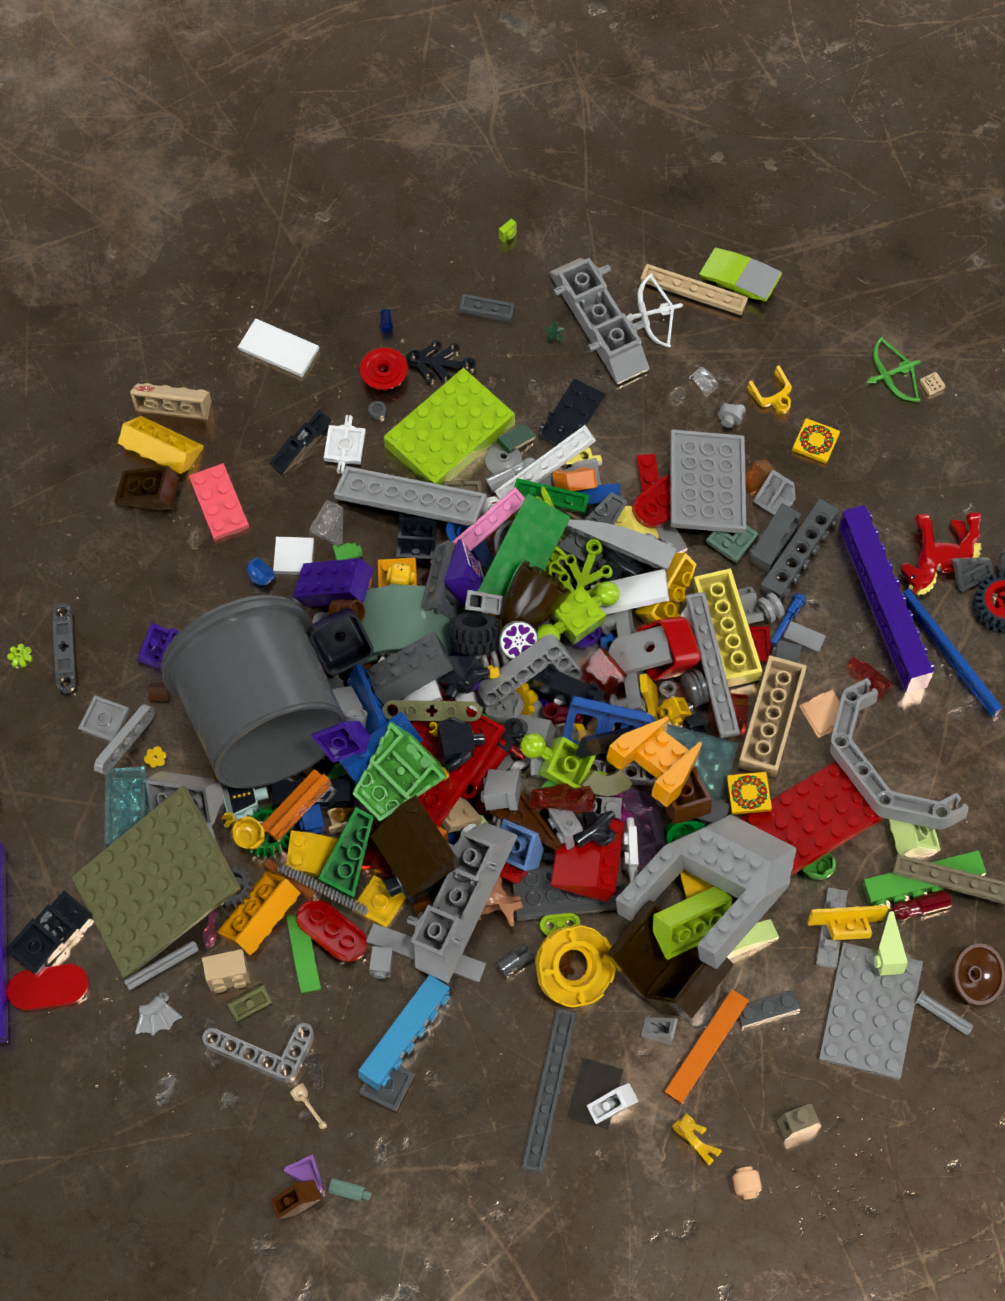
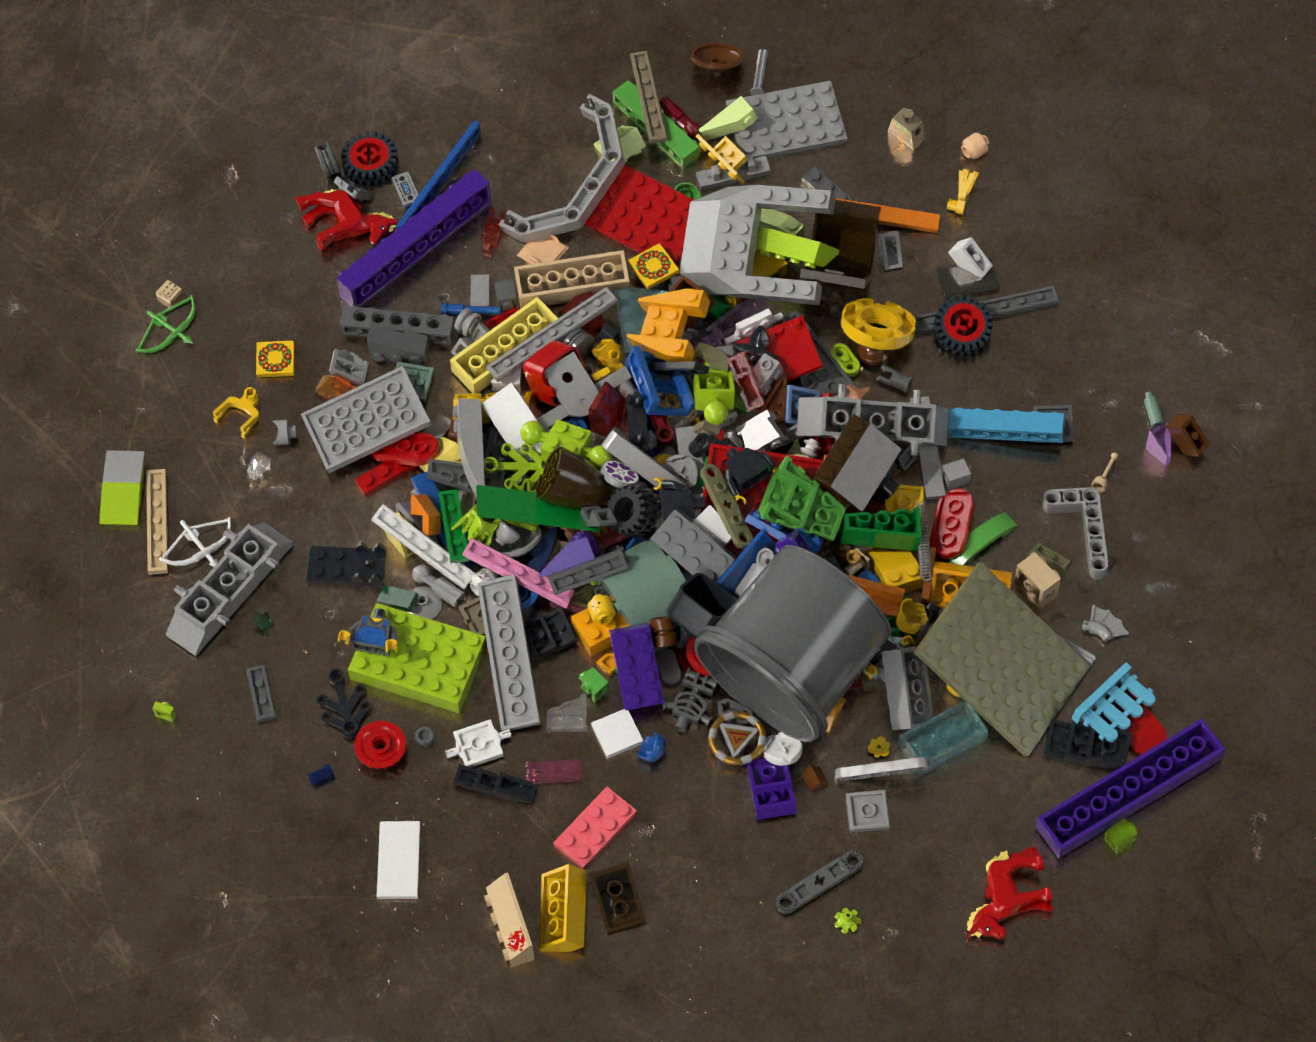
camera: 115 degrees left, 5 degrees down
none -> torso [338,608,399,657]
none -> light grey tile [391,172,419,209]
none -> clear pink plate [524,759,581,784]
none -> hinge [916,603,940,646]
none -> wheel [933,295,993,355]
none -> medium azure fence [1071,662,1155,742]

